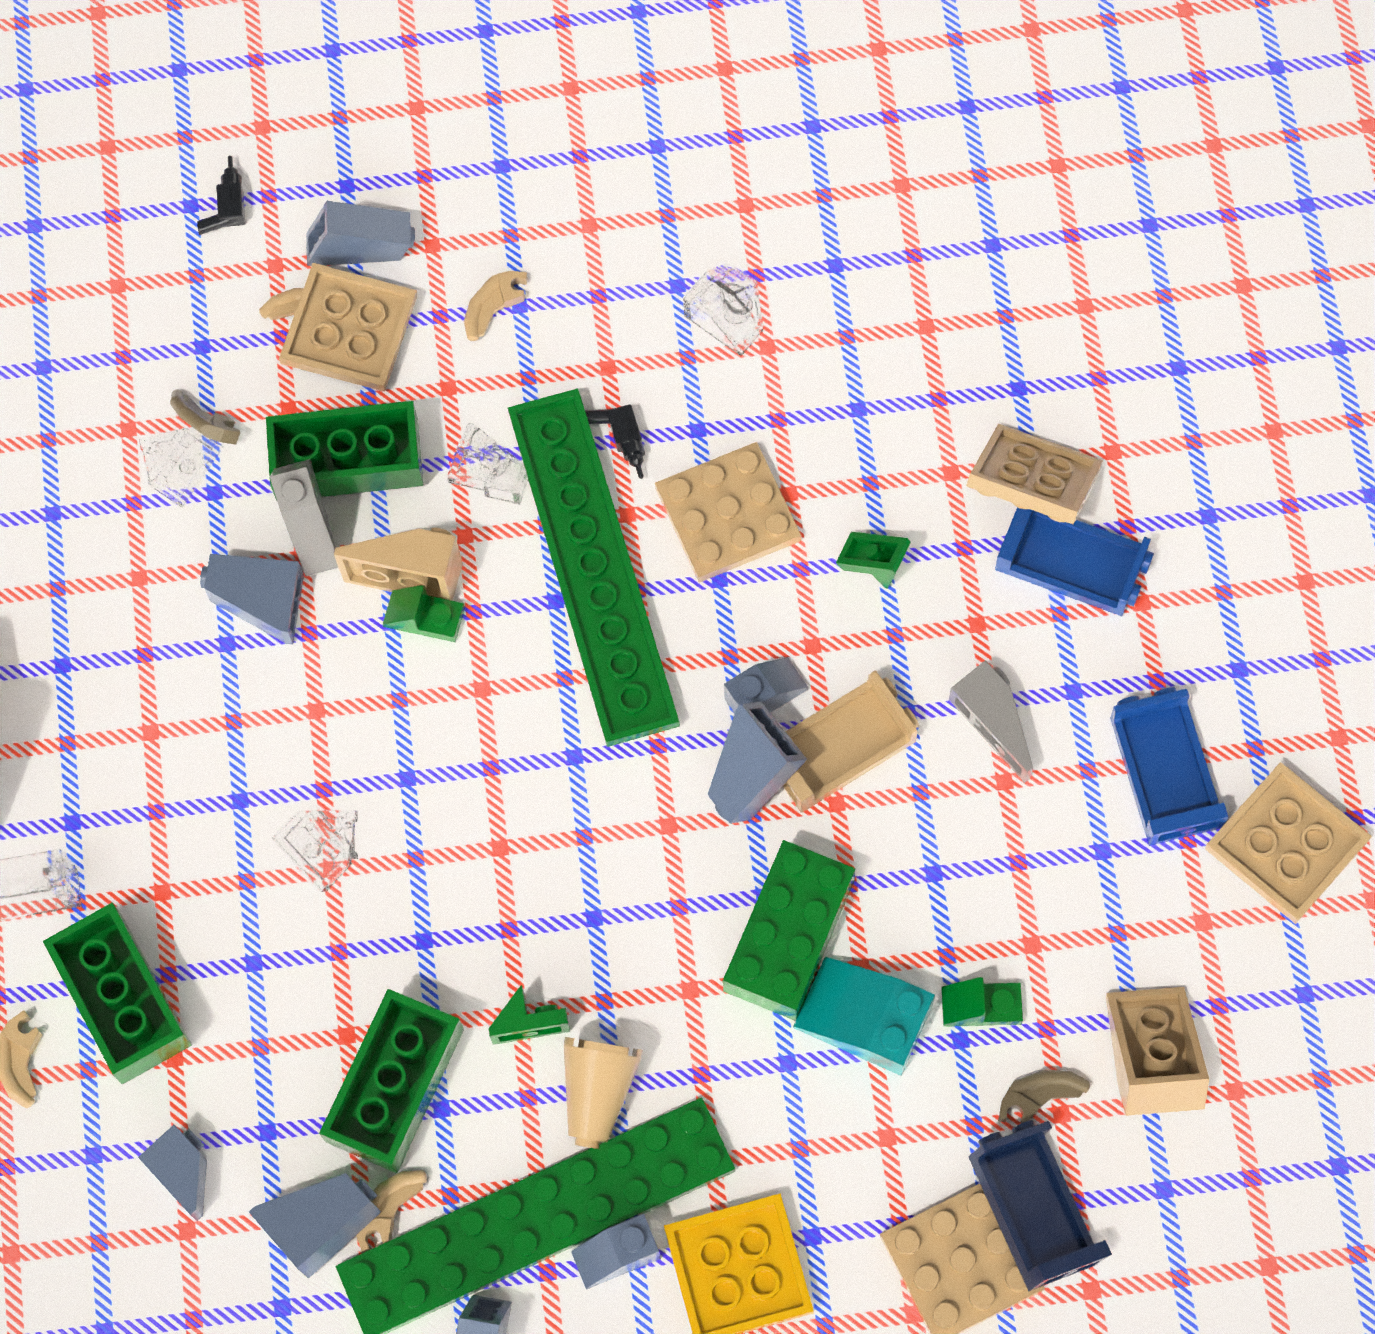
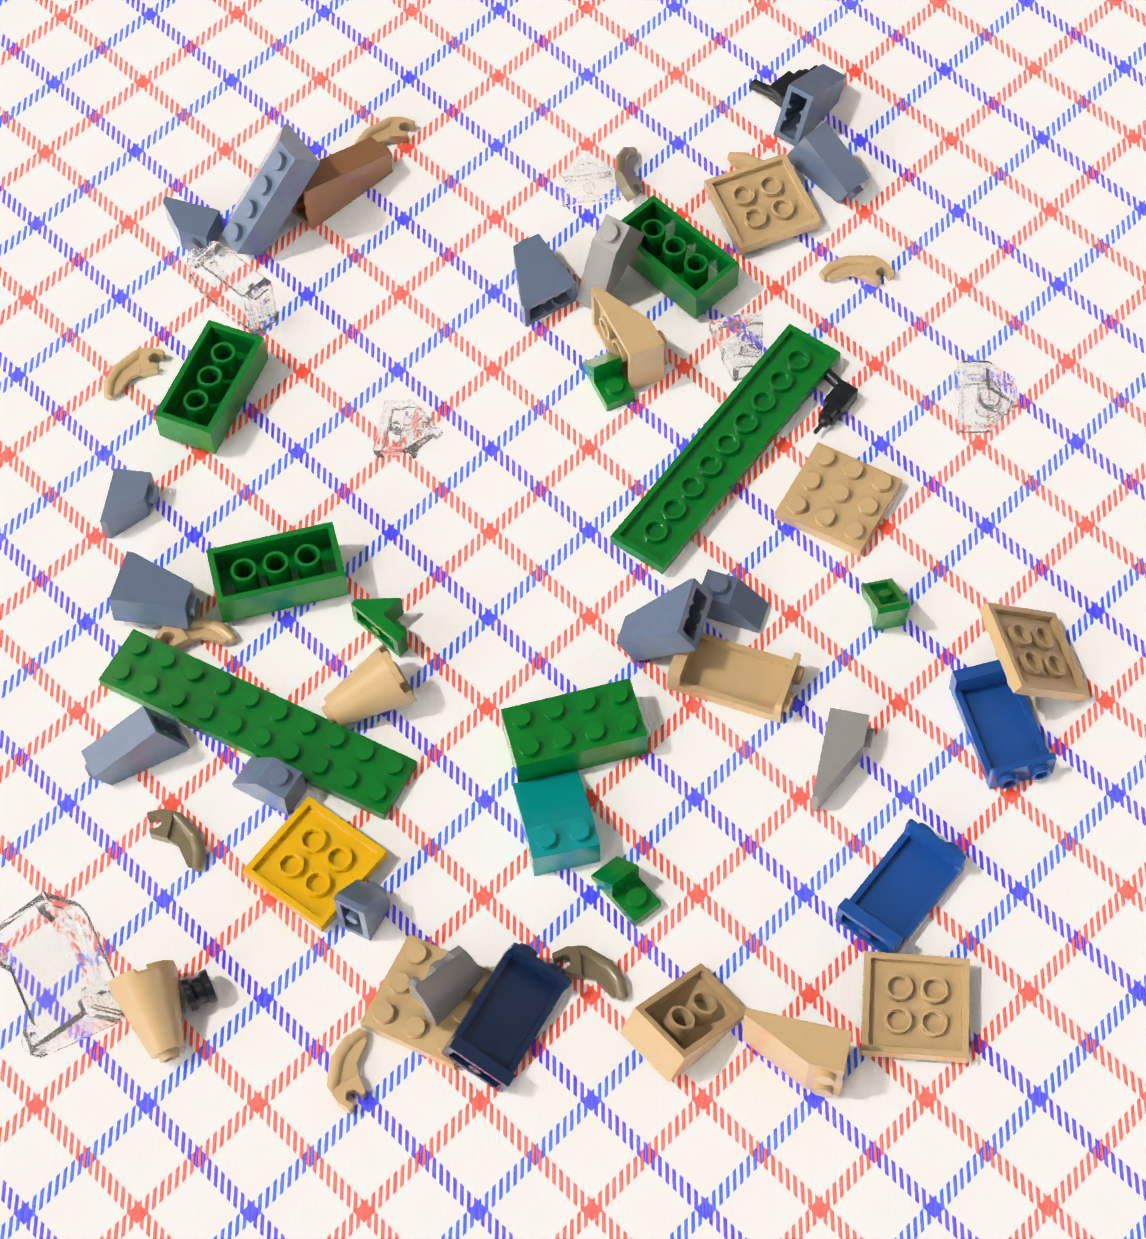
camera: 50 degrees right, 10 degrees down
none -> sand blue slope [333,879,390,941]
none -> light grey slope [407,945,483,1027]
none -> tan slope [742,1008,853,1097]
none -> sand blue slope [773,64,847,146]

